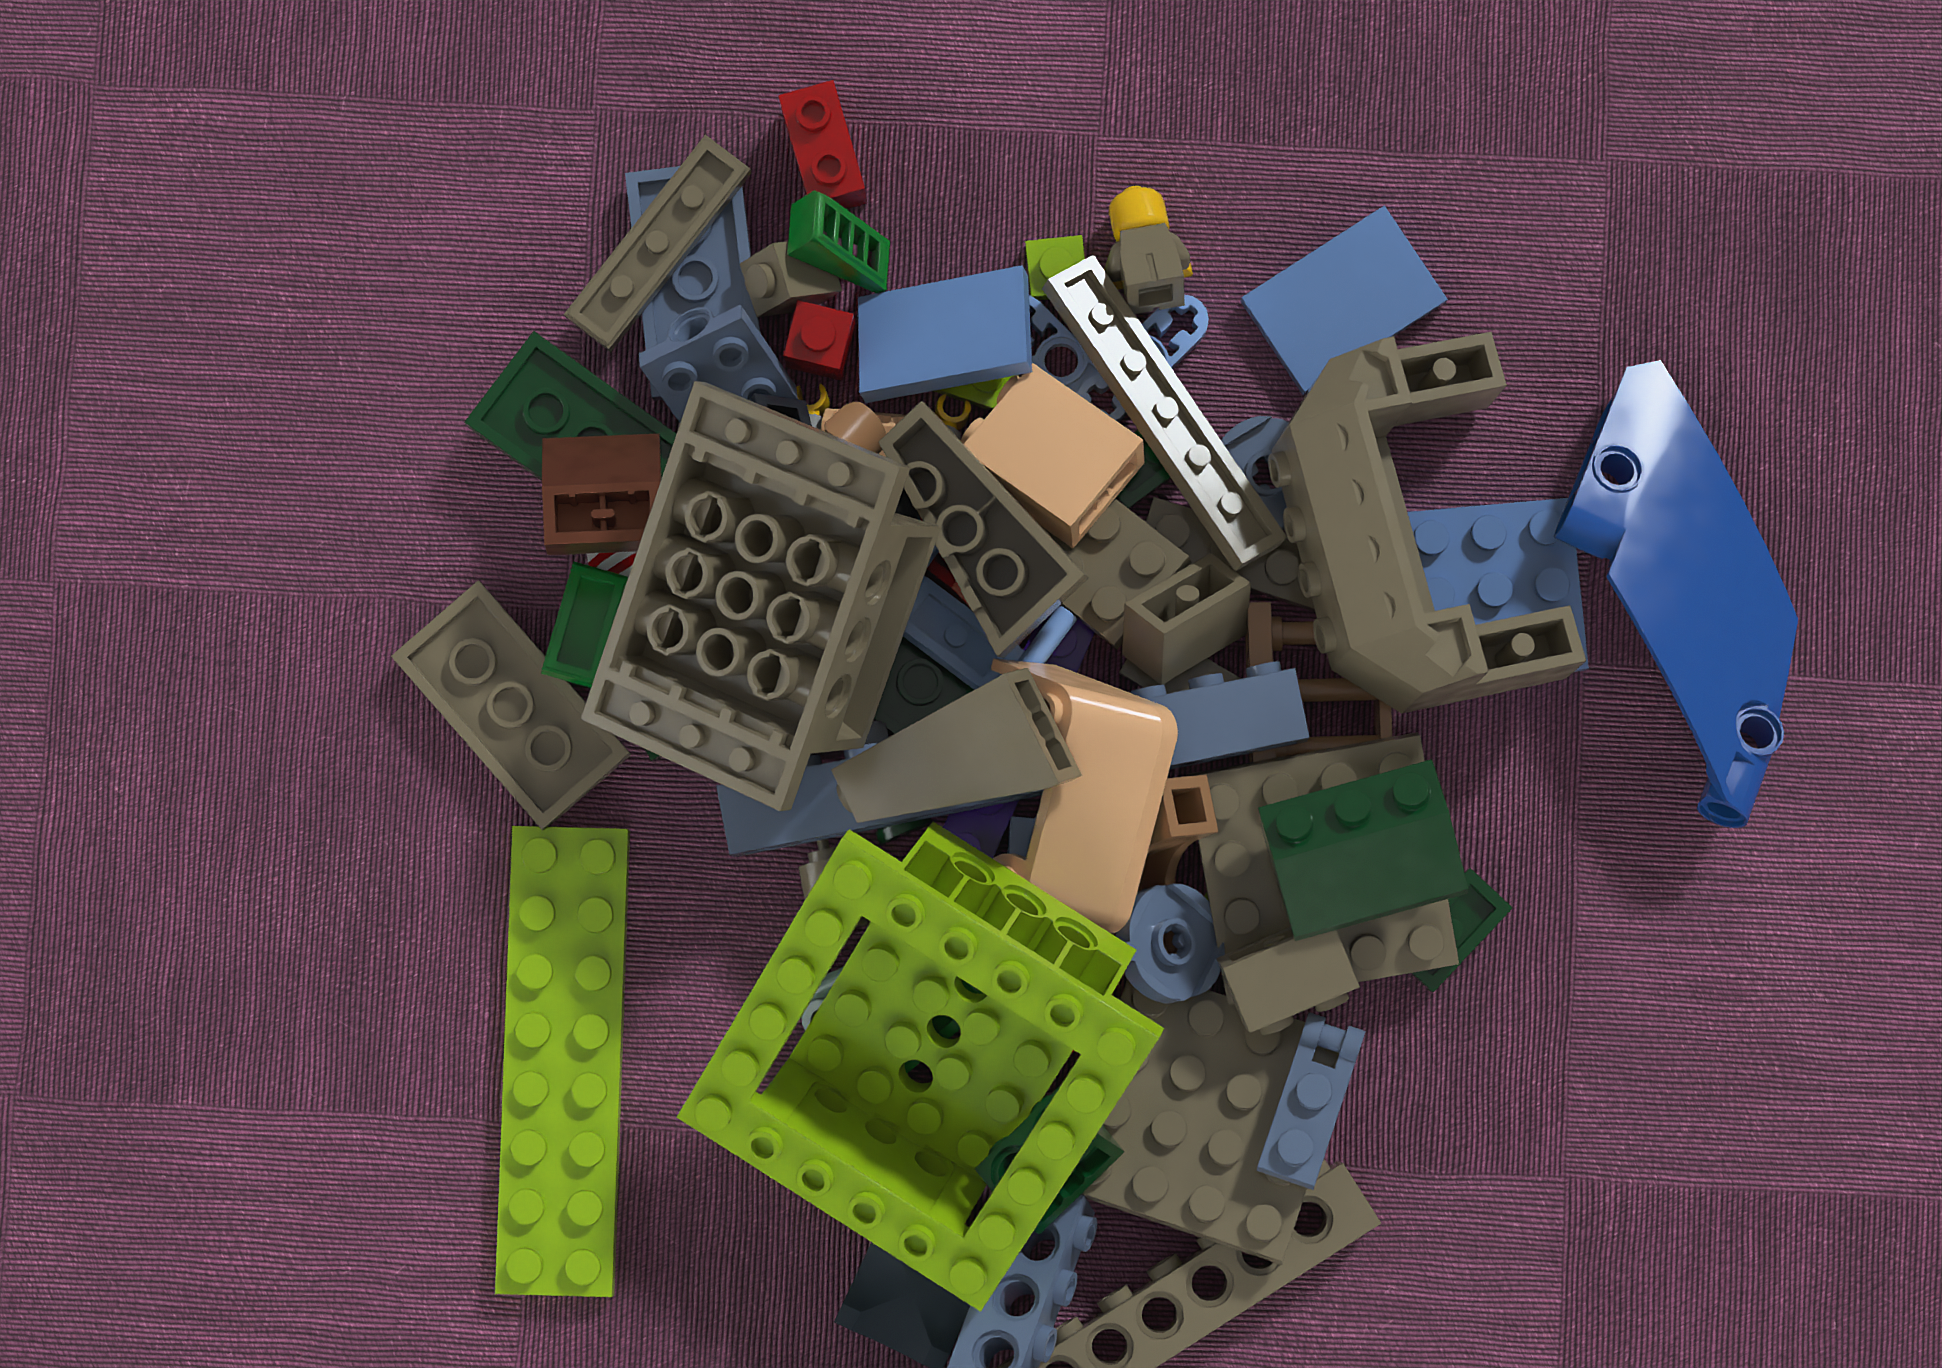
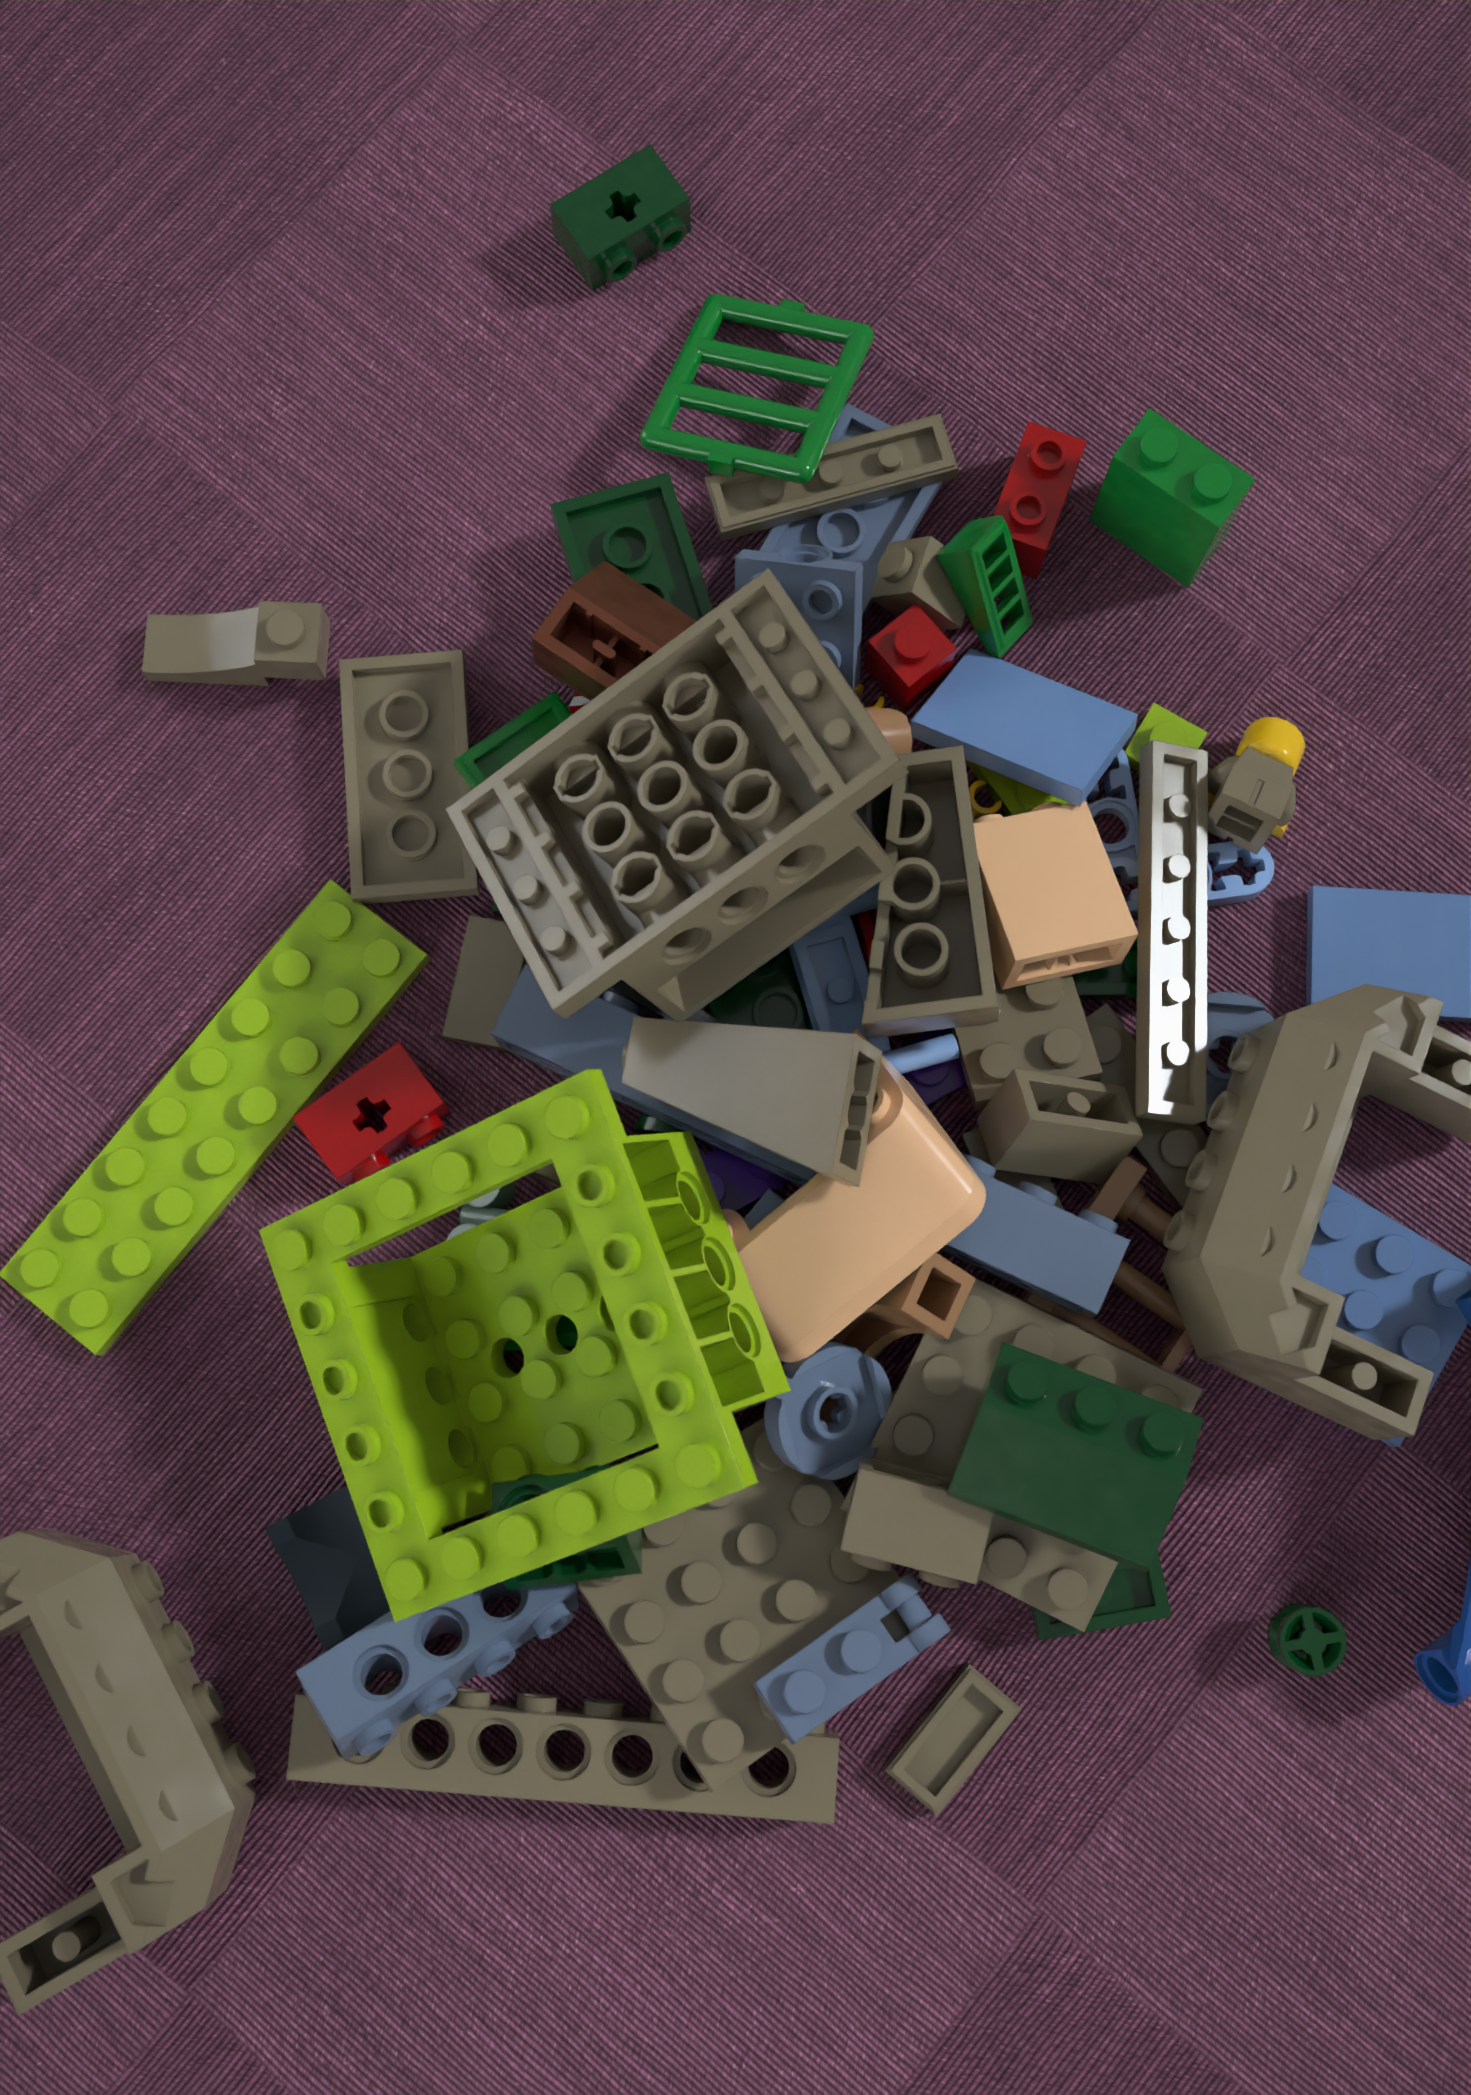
camera: 35 degrees right, 5 degrees down
none -> dark tan slope [142,601,331,686]
none -> red brick [292,1042,452,1186]
none -> dark tan tile [442,915,526,1052]
none -> dark green brick [550,144,691,291]
none -> green bar [640,293,874,484]
none -> dark tan tile [883,1662,1021,1816]
none -> green brick [1089,408,1255,588]
none -> dark green wheel [1267,1603,1347,1676]

